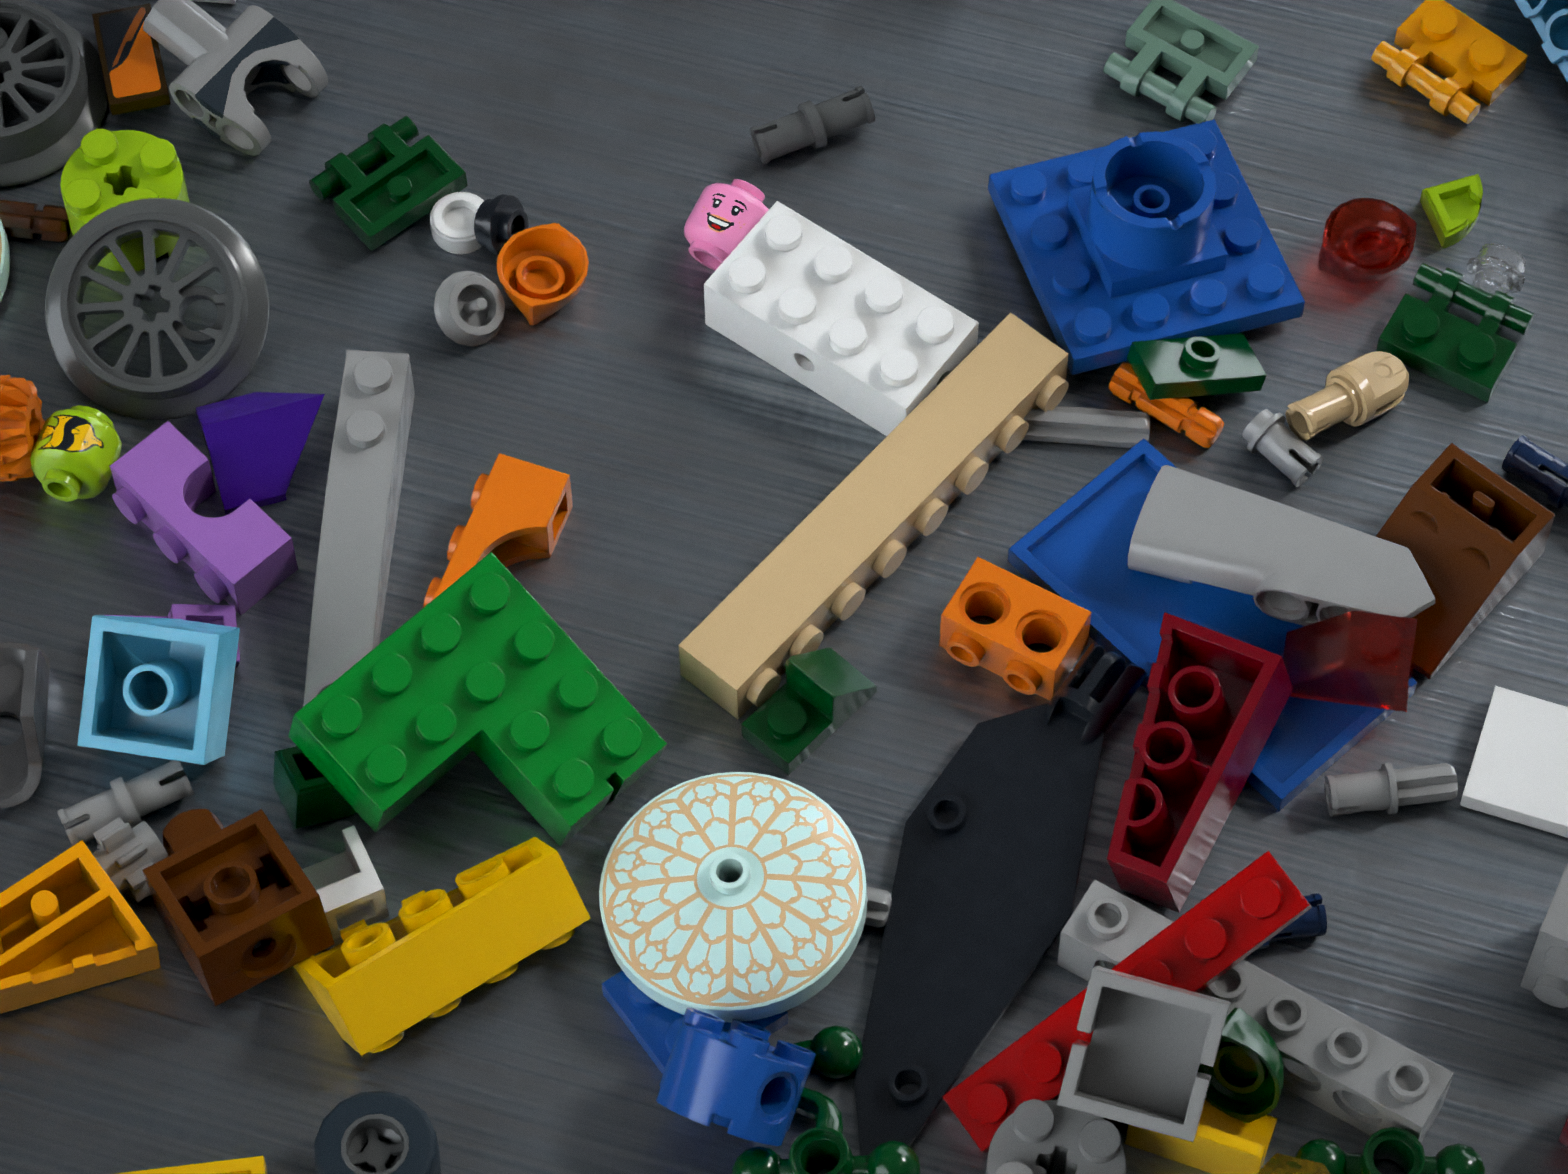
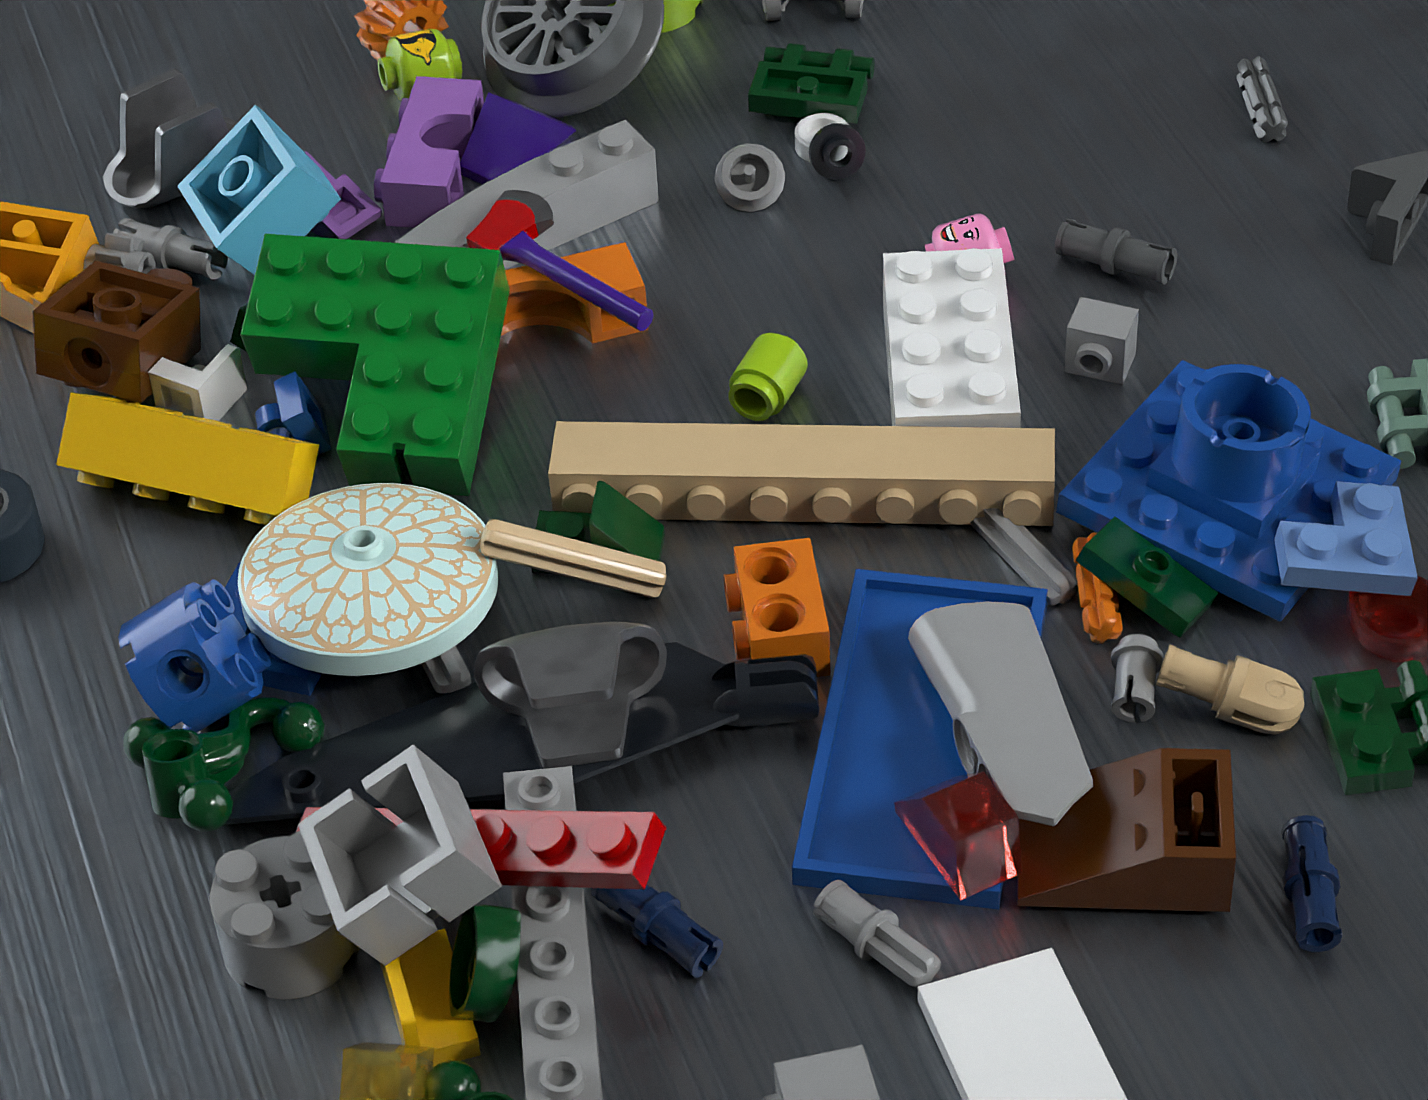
camera: 55 degrees right, 15 degrees down
orange hat [496,223,589,325] -> none
dark red wedge [1107,612,1293,913] -> none
none -> blue tile [254,371,332,456]
none -> piece [466,190,653,331]
none -> flat silver piece [474,622,667,768]
none -> tan axle [480,519,666,599]
none -> lime brick [728,333,808,421]
none -> light grey plate [1065,297,1139,385]
none -> medium blue plate [1274,481,1418,596]

